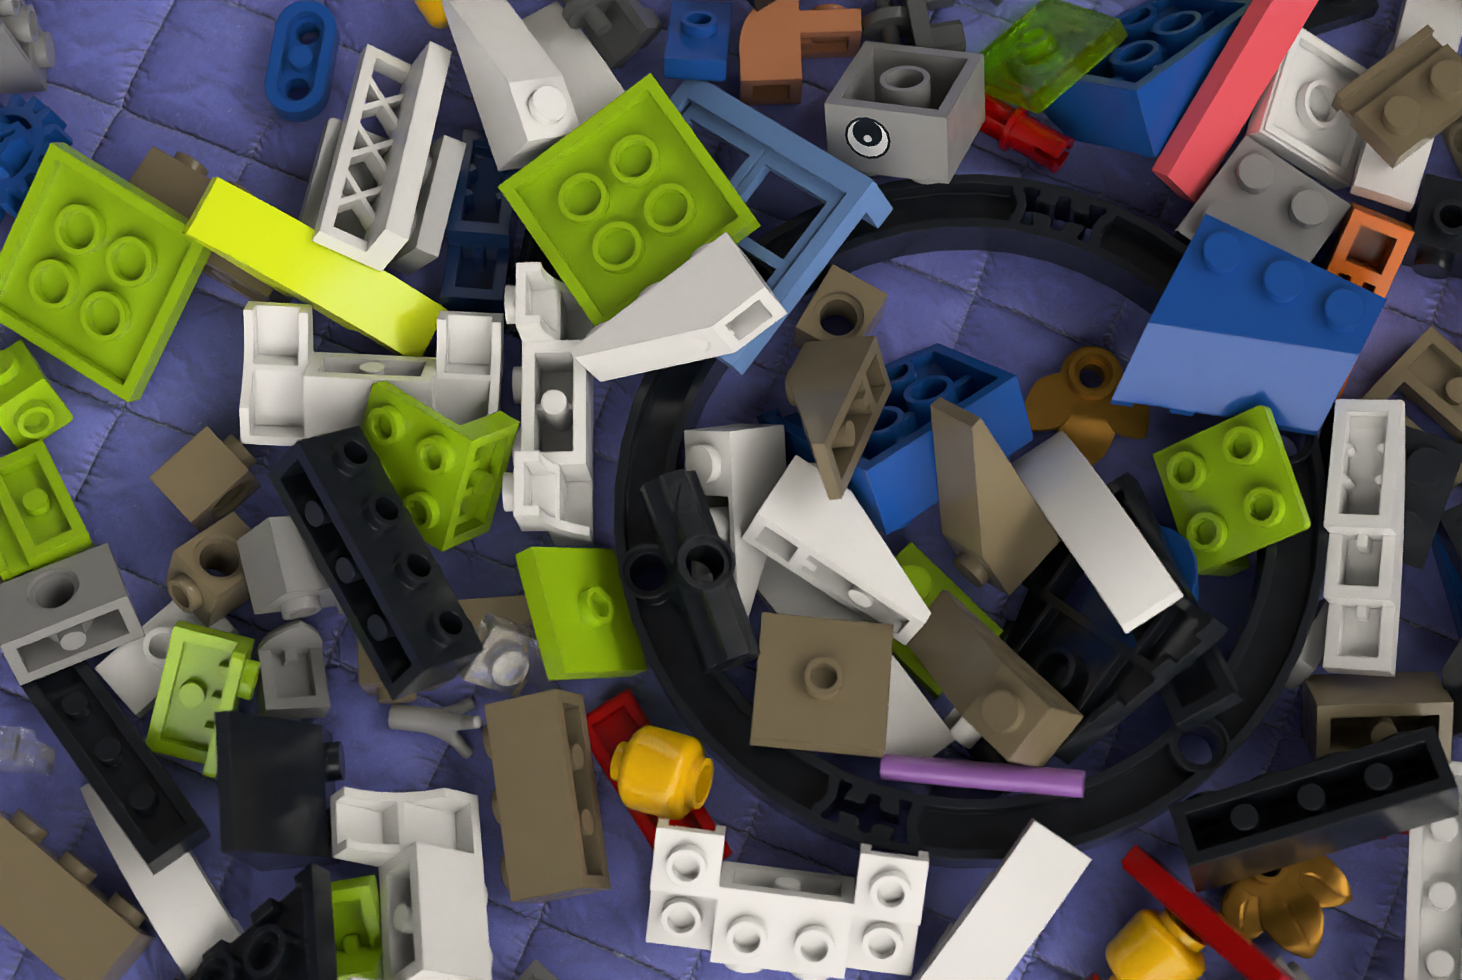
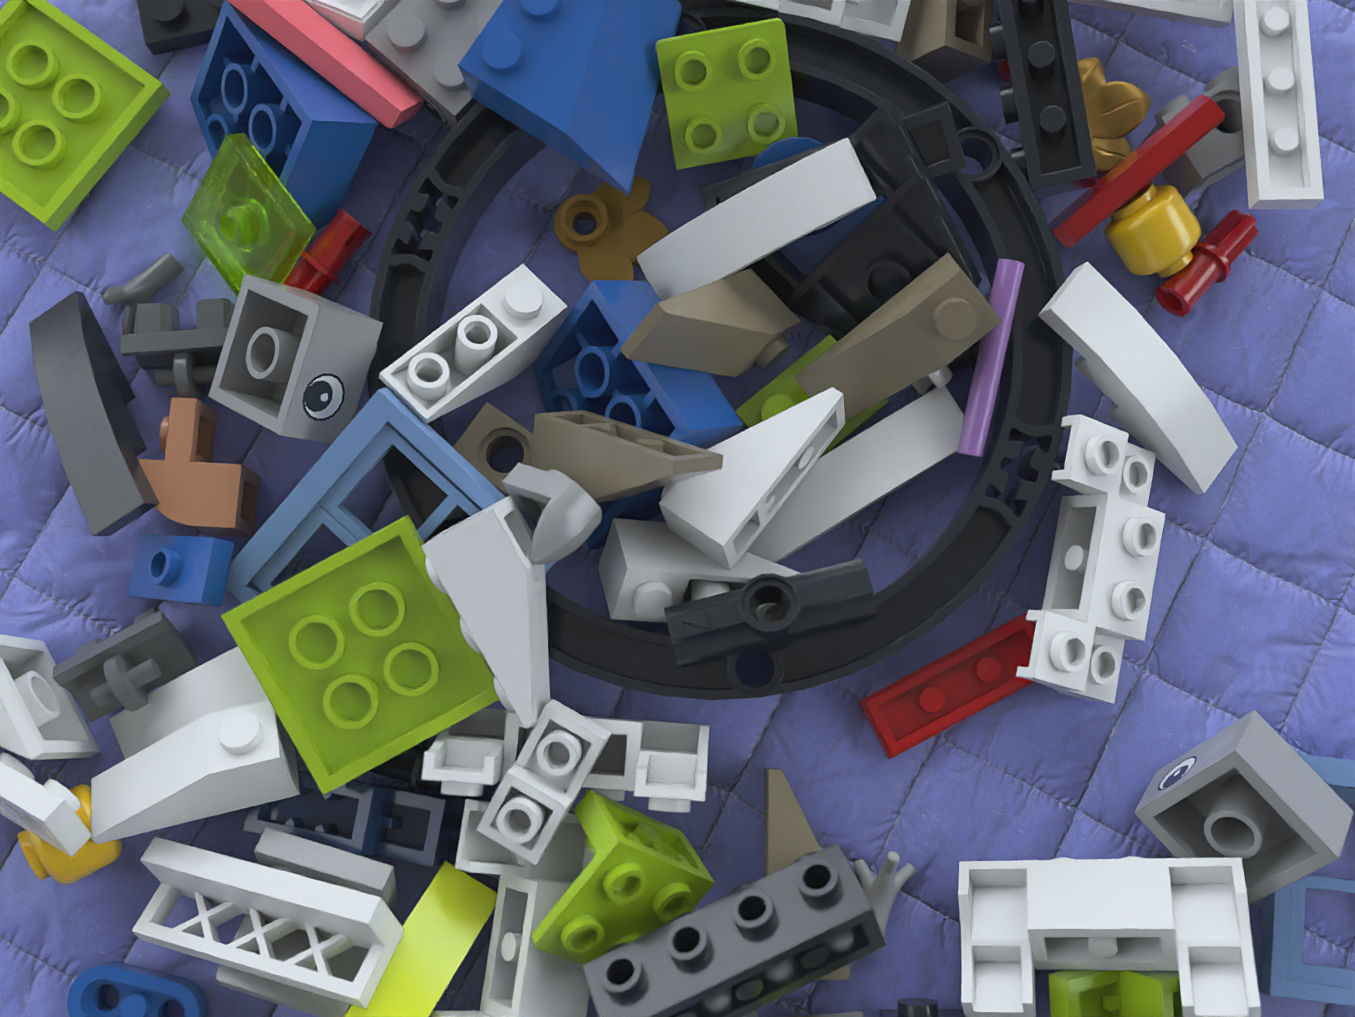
camera: 85 degrees left, 5 degrees up
clear plate [459,613,562,697] -> none
dark tan brick [483,689,611,903] -> none
lime plate [515,547,648,680] -> none
yellow head [610,726,714,820] -> none
dark tan plate [750,612,894,758] -> none
none -> white slope [379,264,568,424]
none -> white slope [476,699,612,865]
none -> light grey plate [502,463,602,565]

